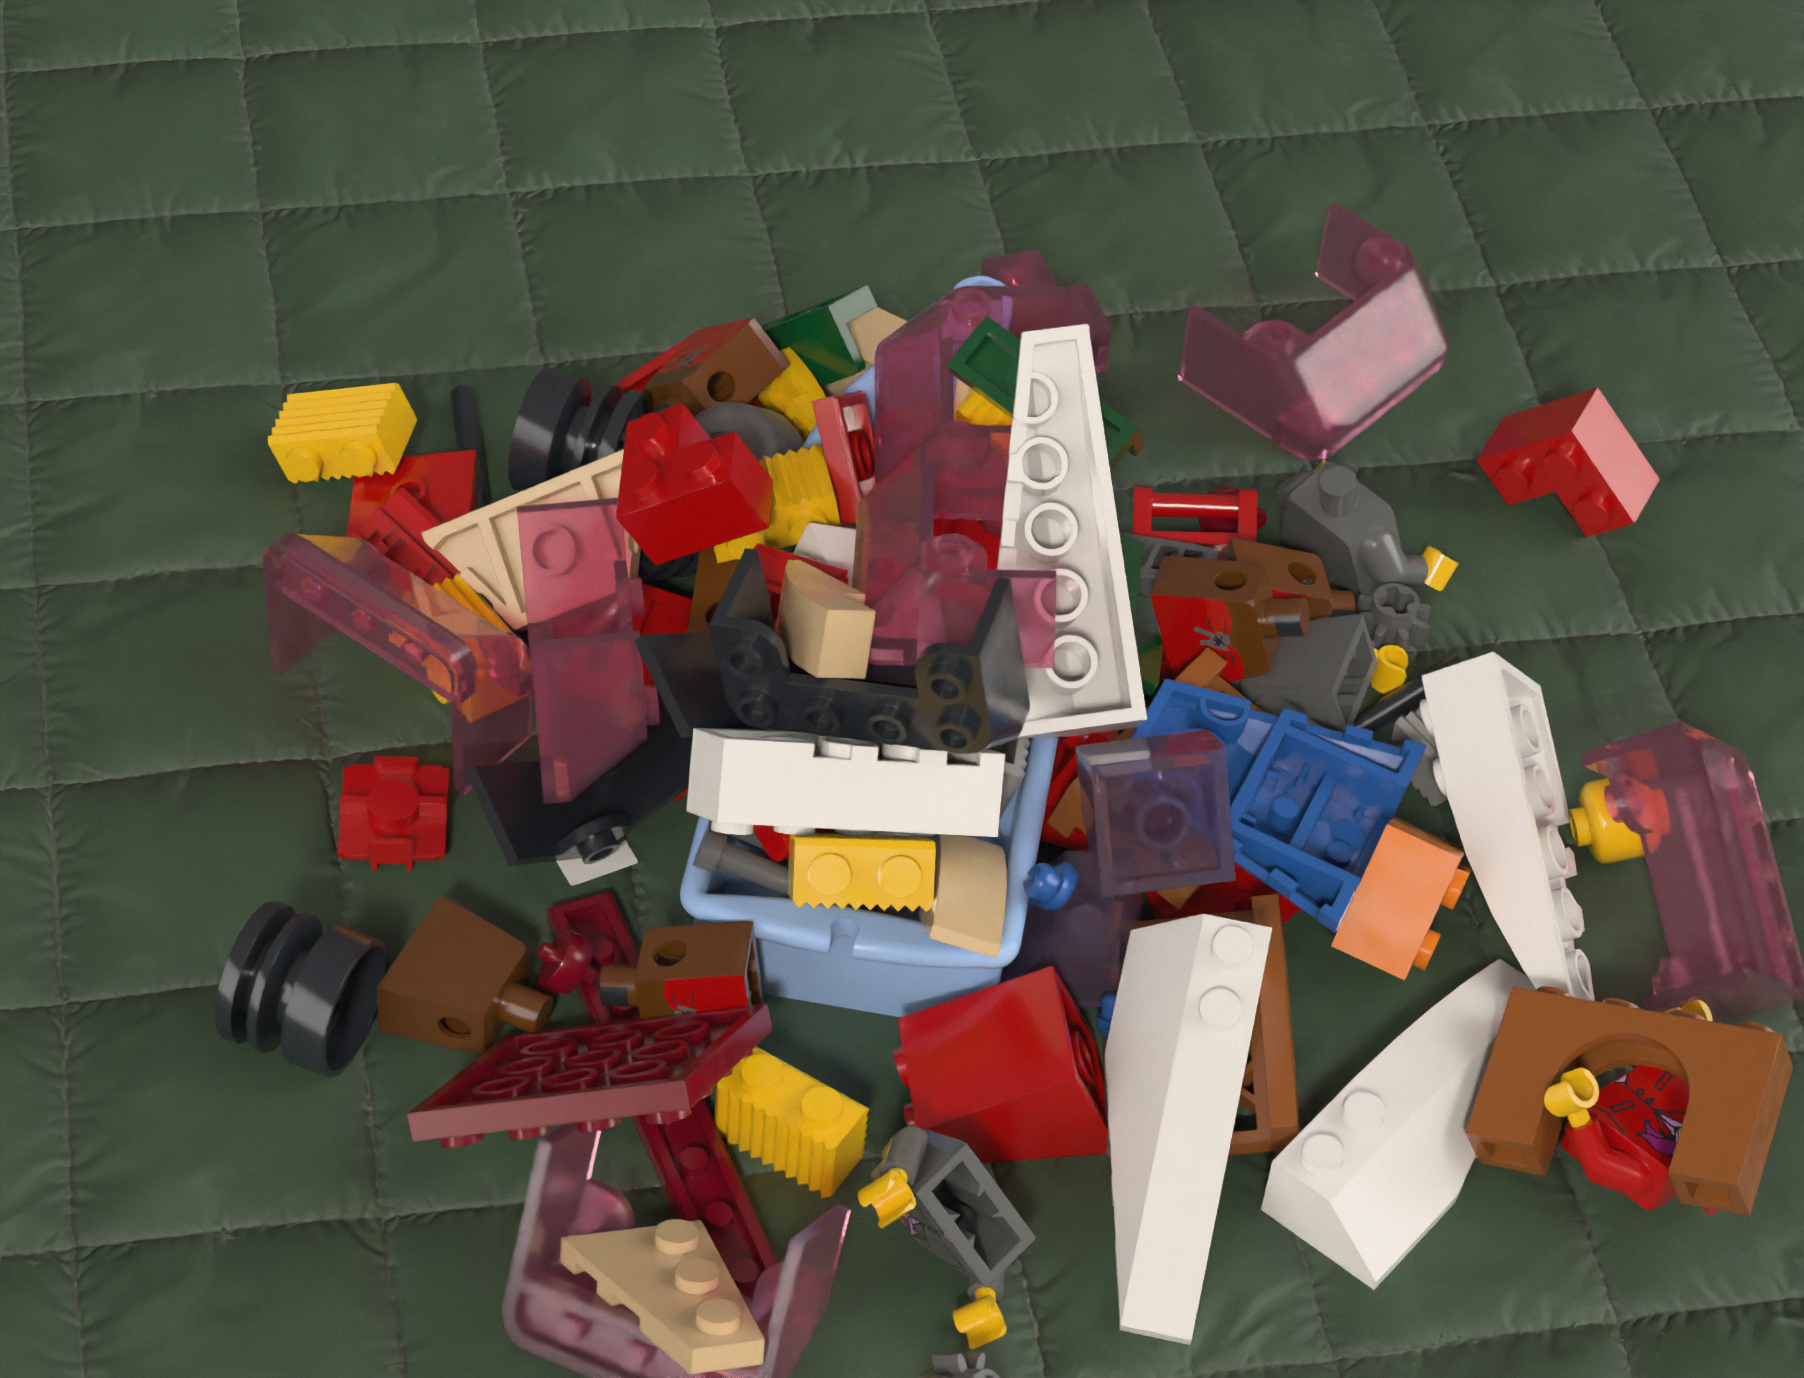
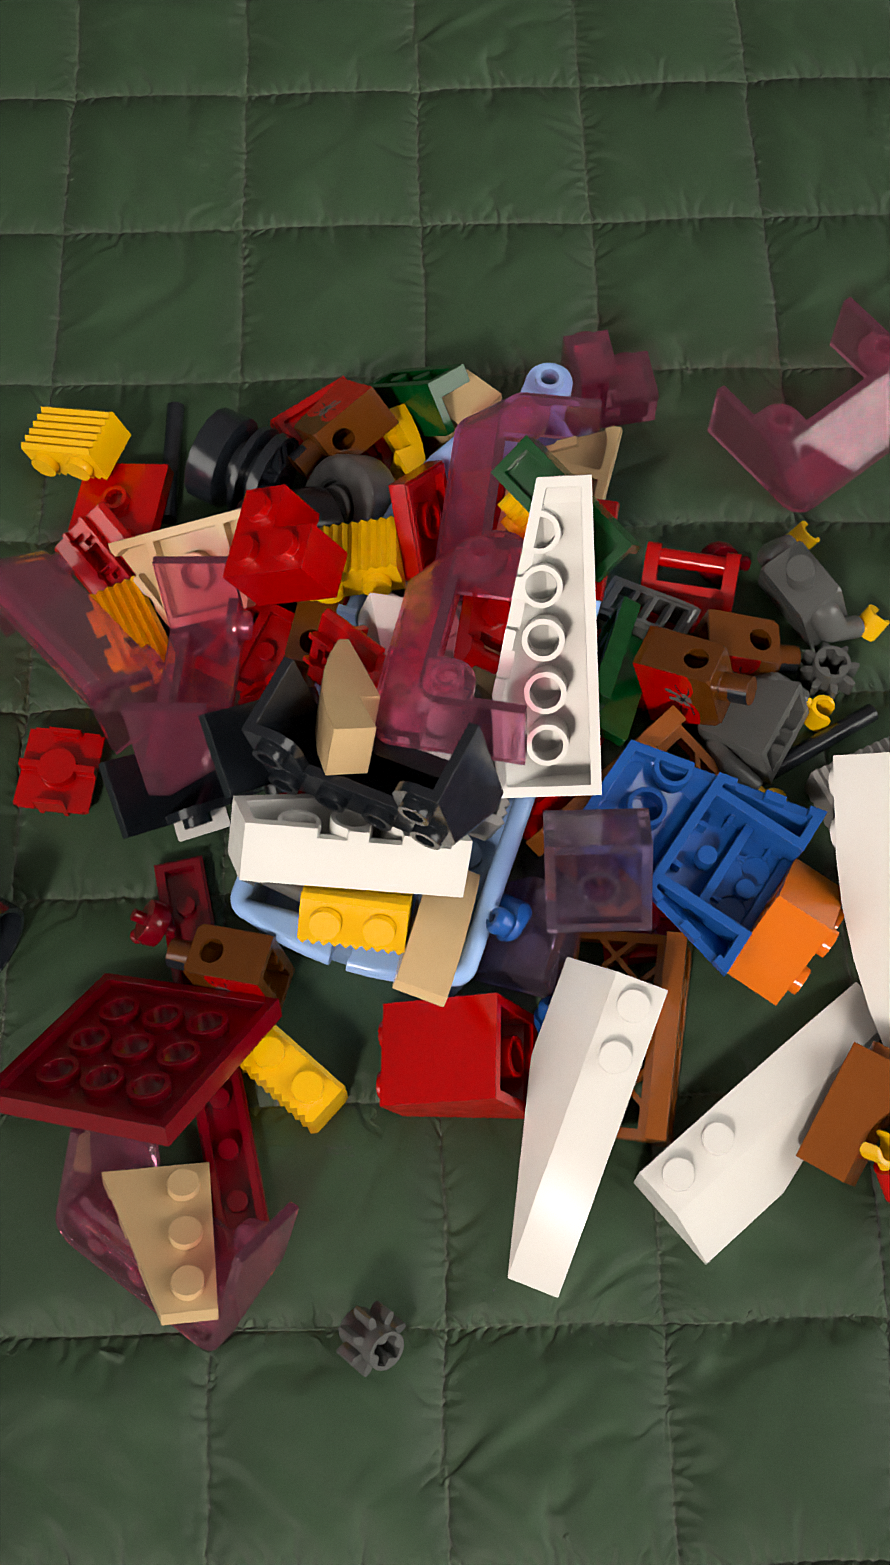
camera: 15 degrees right, 20 degrees up
reddish brown torso [377,895,553,1055] -> none
dark grey torso [858,1126,1036,1350] -> none

